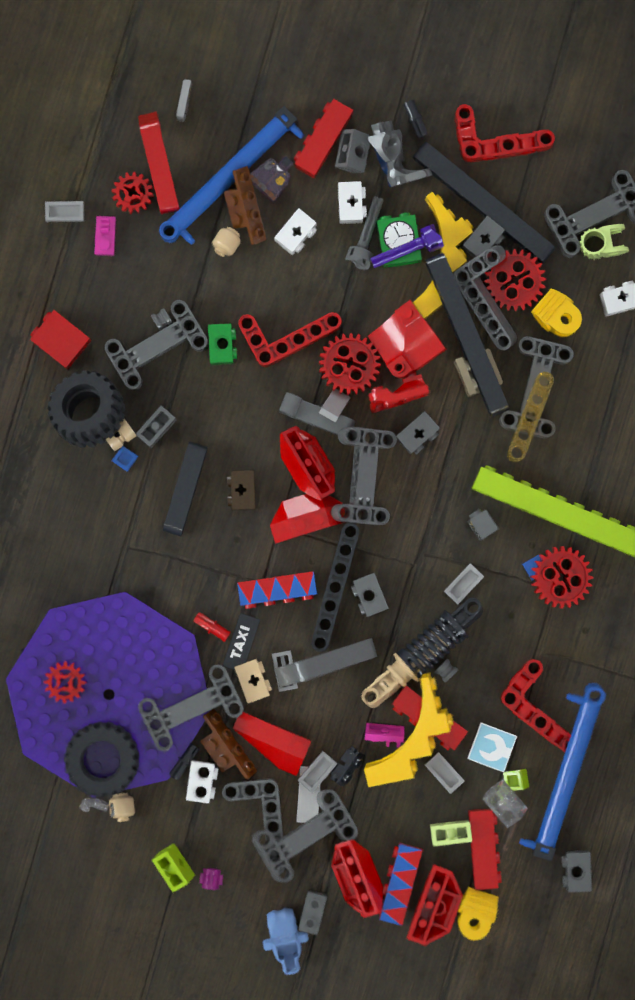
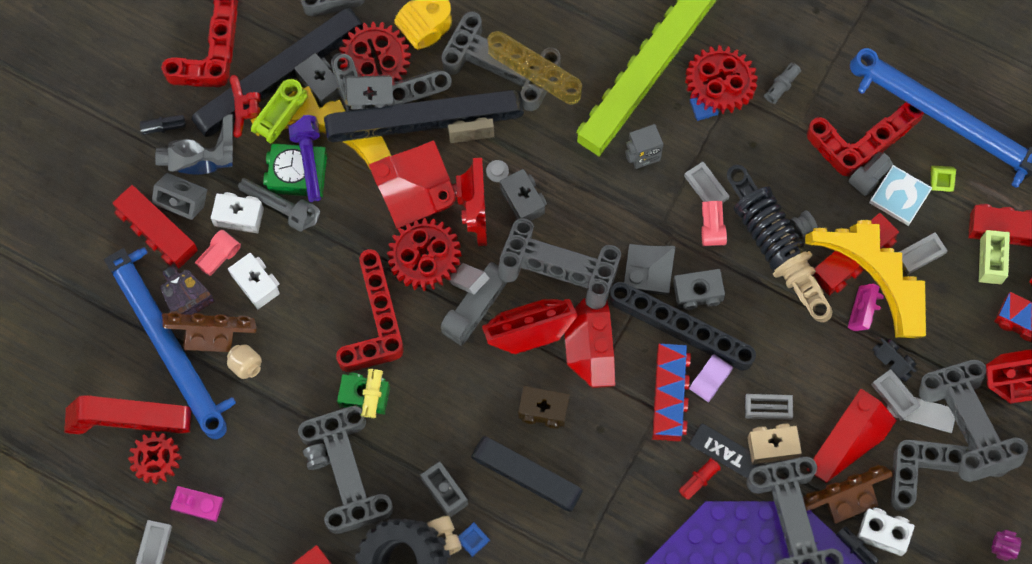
camera: 75 degrees left, 15 degrees down
light grey tile [176,79,192,122] -> none
dark grey beam [274,638,378,687] -> none
clear brick [482,779,528,828] -> none
none -> coral piece [195,230,241,276]
none -> red piece [230,75,261,138]
none -> lime piece [251,79,308,143]
none -> dark grey brick [344,75,393,109]
none -> light yellow pin [361,369,383,418]
none -> light grey plate [486,160,509,182]
none -> dark grey plate [624,244,675,296]
none -> lavender axle [689,354,733,402]
none -> coral piece [701,201,727,246]
none -> dark grey pin [764,63,801,104]
none -> dark grey piece [848,152,893,196]

